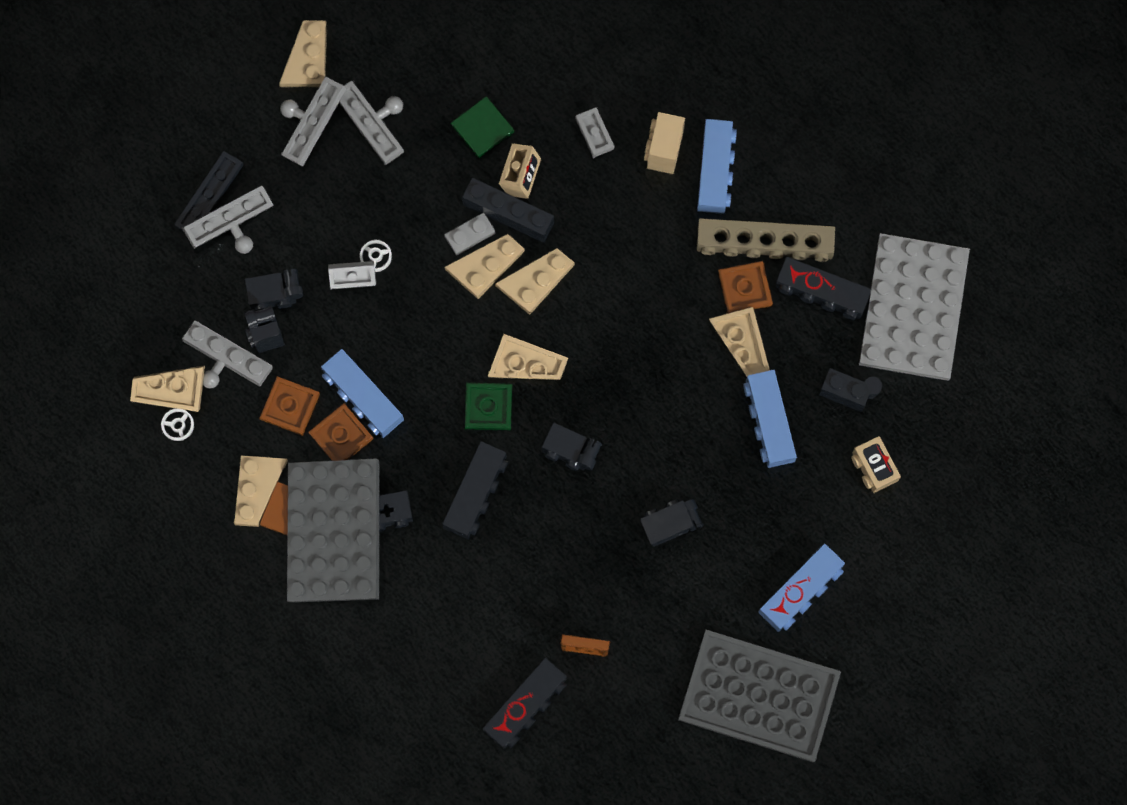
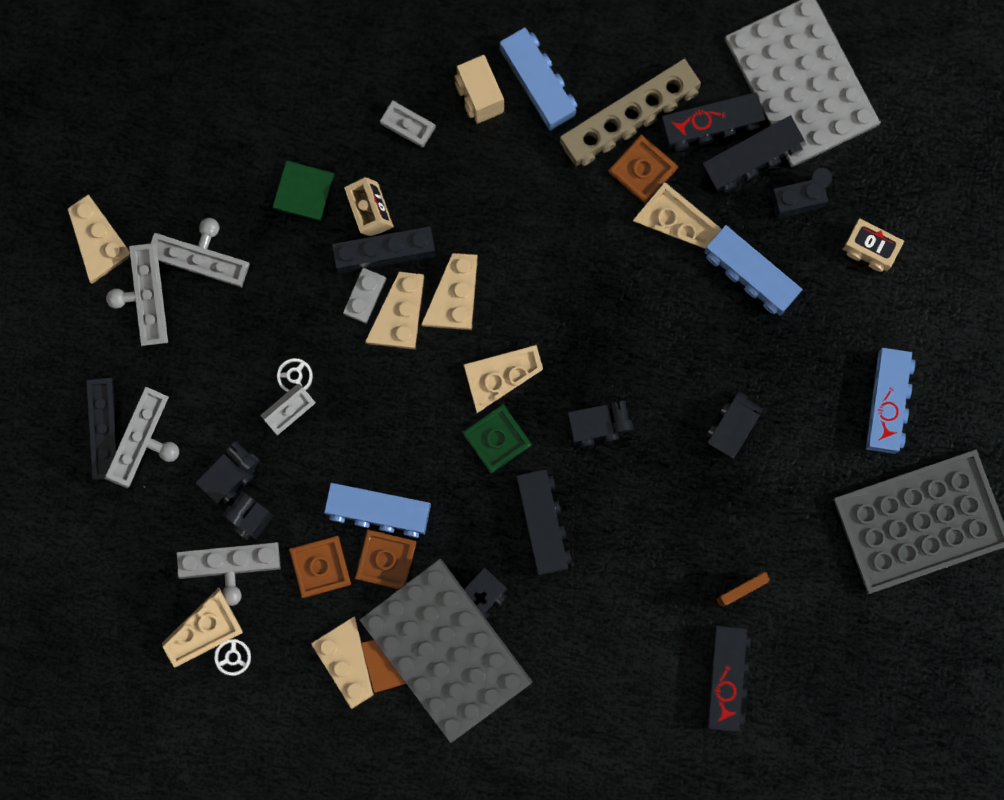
camera: 35 degrees left, 5 degrees up
none -> black brick [703,115,806,193]

